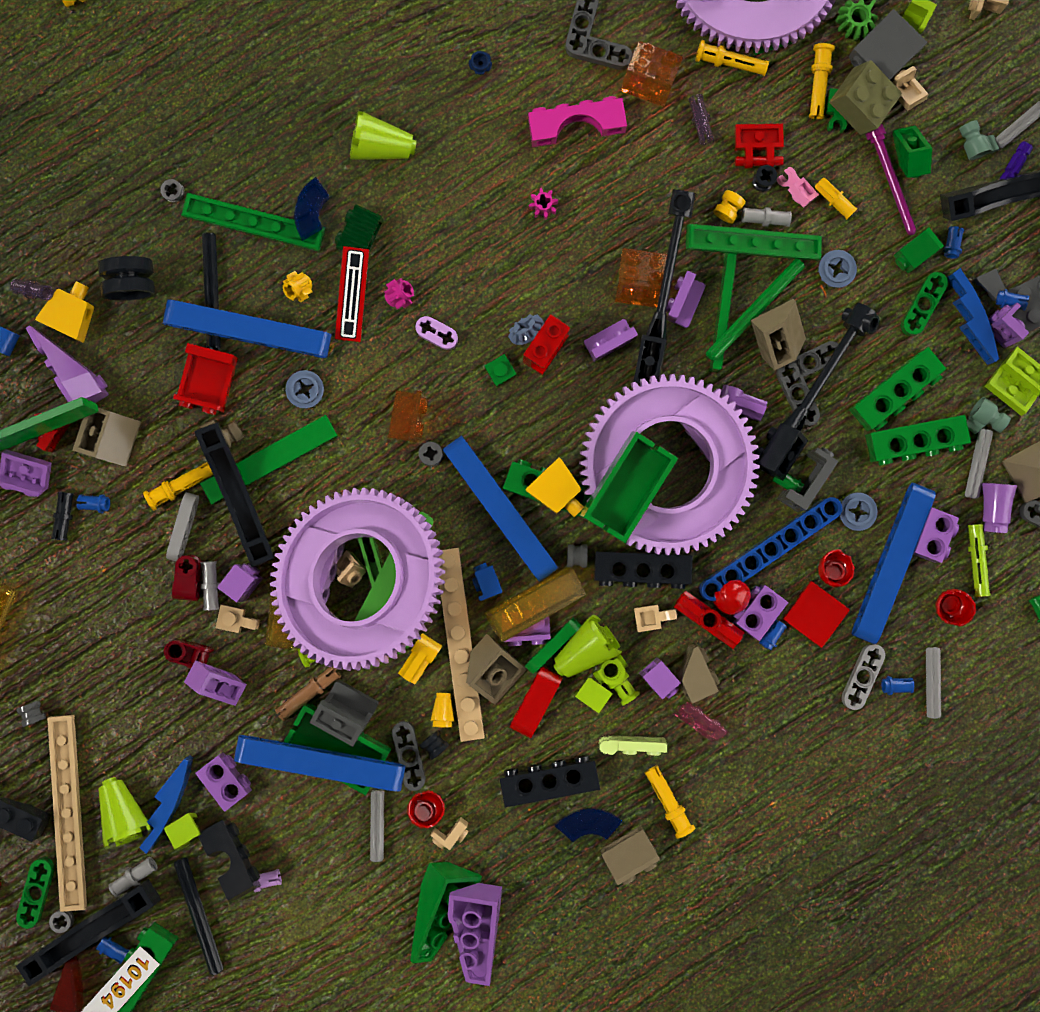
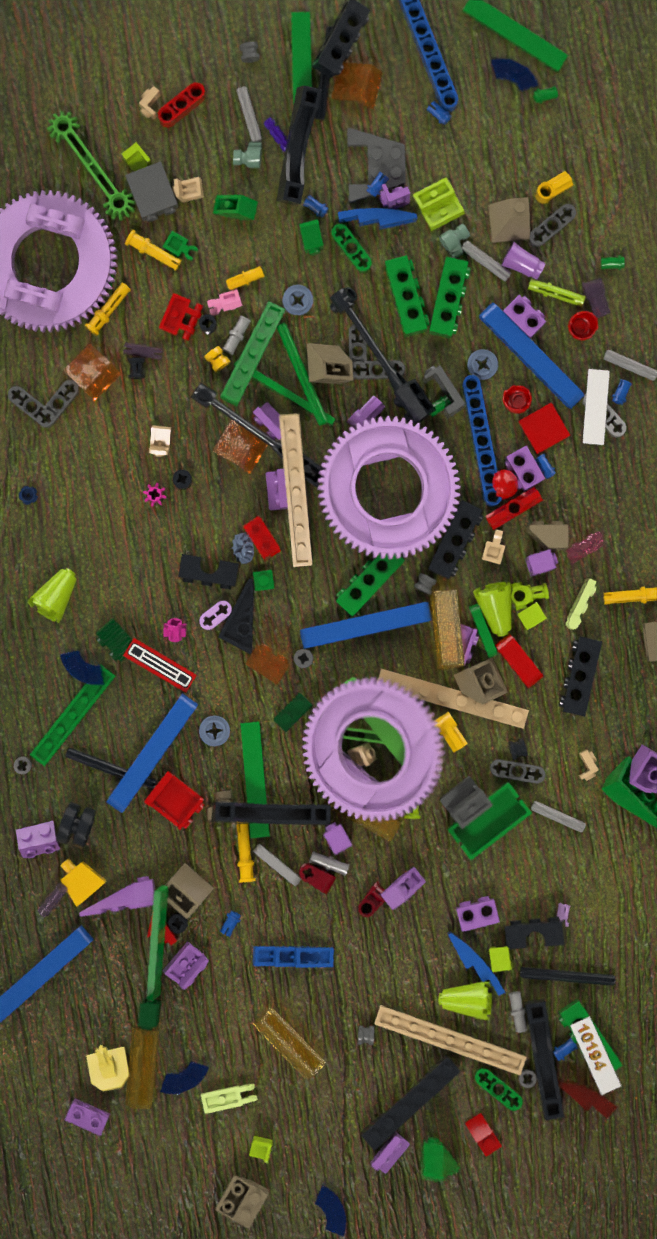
camera: 65 degrees left, 0 degrees up
black pin [51,492,74,541] -> none
tan plate [215,604,261,633] -> none
blue beam [234,735,406,791] -> none
medium nougat pin [275,666,341,722] -> none
yellow gear [283,271,312,302] -> none
red hair [407,790,445,829] -> none
yellow cone [430,693,454,728] -> none
blue brick [472,563,503,601] -> none
yellow torso [525,457,584,517] -> none
dark pink arch [528,96,627,147] -> none
clear blue tile [555,808,623,842] -> none
green piece [580,431,678,543] -> none
olive brick [829,60,902,135] -> none
magenta piece [865,124,916,235] -> none
none -> medium lavender bracket [16,821,60,858]
none -> black bush [128,358,145,379]
none -> bracket [149,425,171,457]
none -> red beam [158,82,206,128]
none -> black wheel [168,913,188,933]
none -> black wheel [173,470,192,490]
none -> black arch [178,554,240,590]
none -> black wing [218,578,254,654]
none -> blue slope [253,946,334,968]
none -> dark green brick [273,693,313,732]
none -> tan plate [279,414,312,567]
none -> clear purple piece [582,278,611,318]
none -> white sticker [583,369,609,445]

